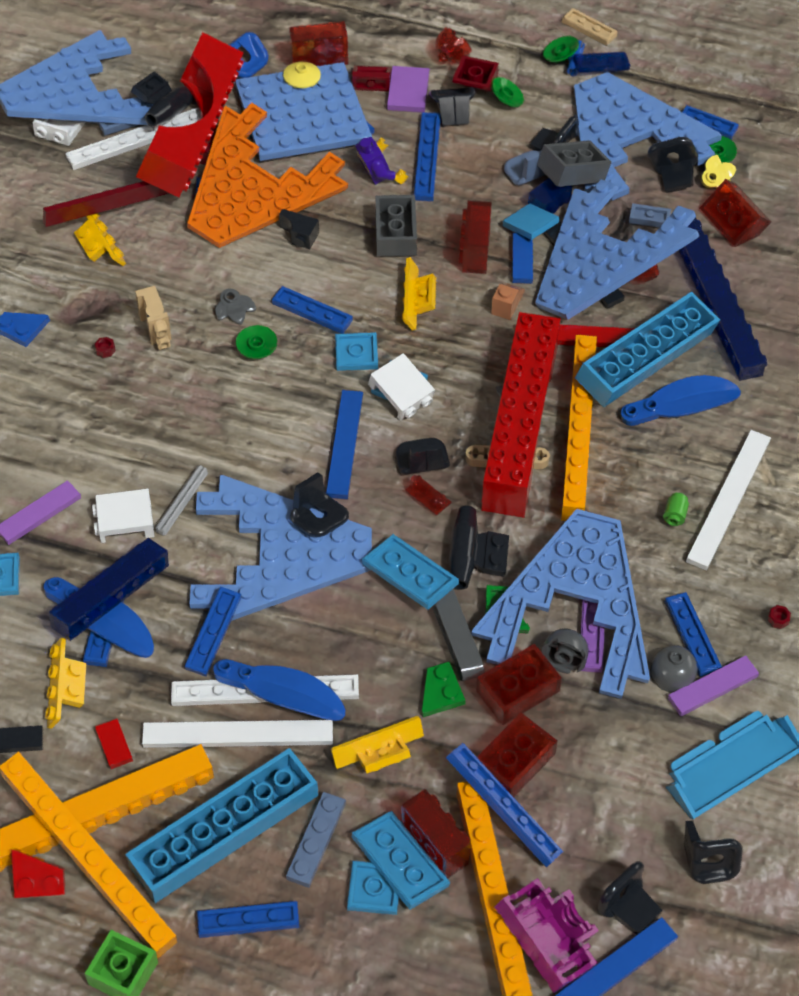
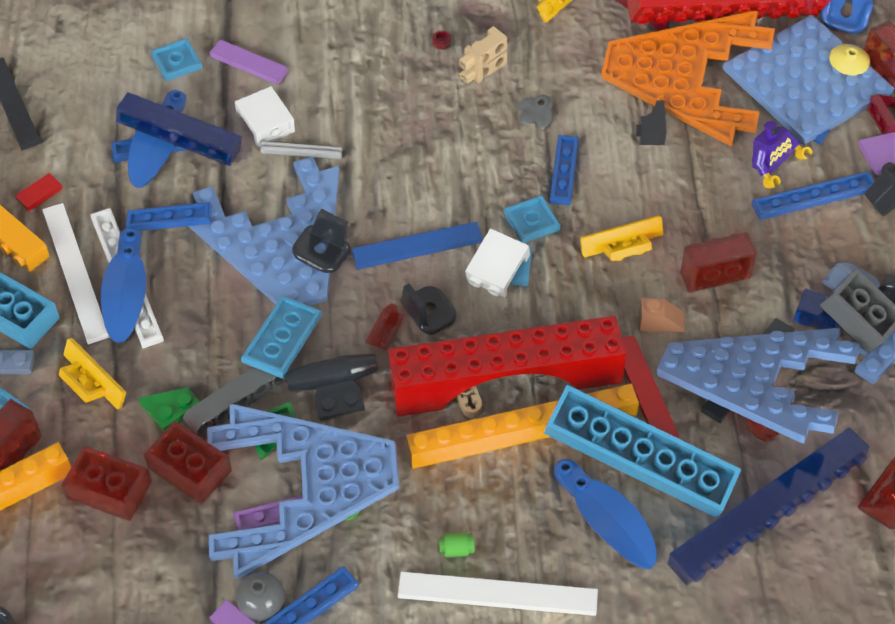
camera: 70 degrees right, 0 degrees up
yellow bracket [45,637,86,729] -> none
green dish [236,325,277,359] -> none
dark grey brick [375,195,417,256] -> none
blue tile [446,743,563,868] -> none
dark azure tile [503,204,559,240] -> none
blue tile [512,233,533,284] -> none
dark grey cylinder [541,629,589,674] -> none
sand blue plate [629,203,671,227] -> none

